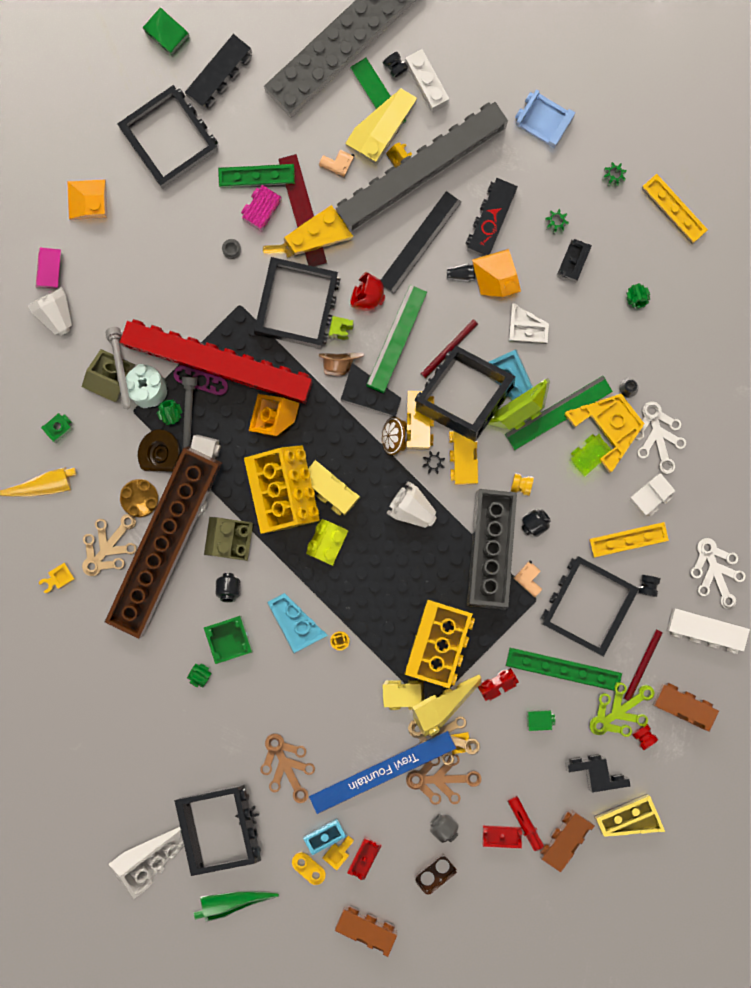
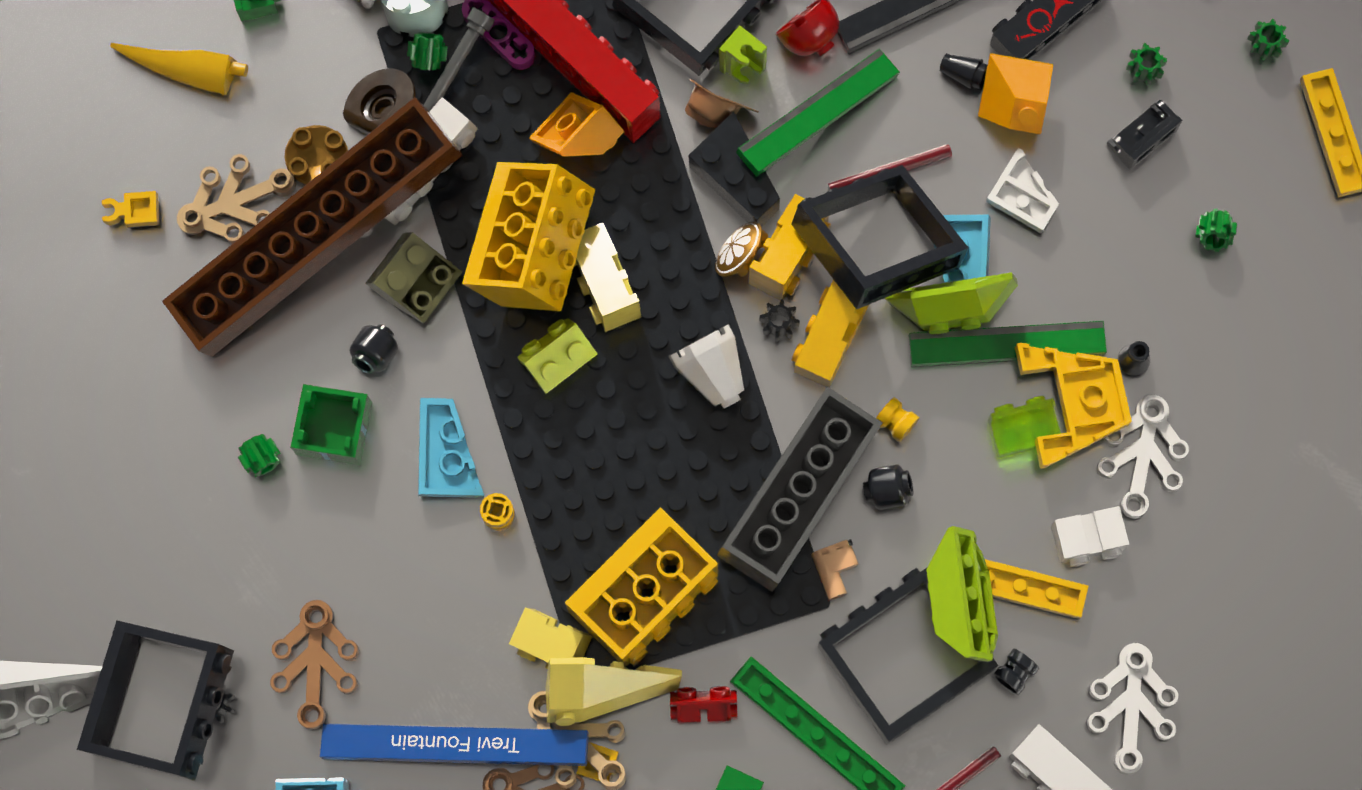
camera: 30 degrees right, 10 degrees down
none -> lime wedge [926,526,998,662]

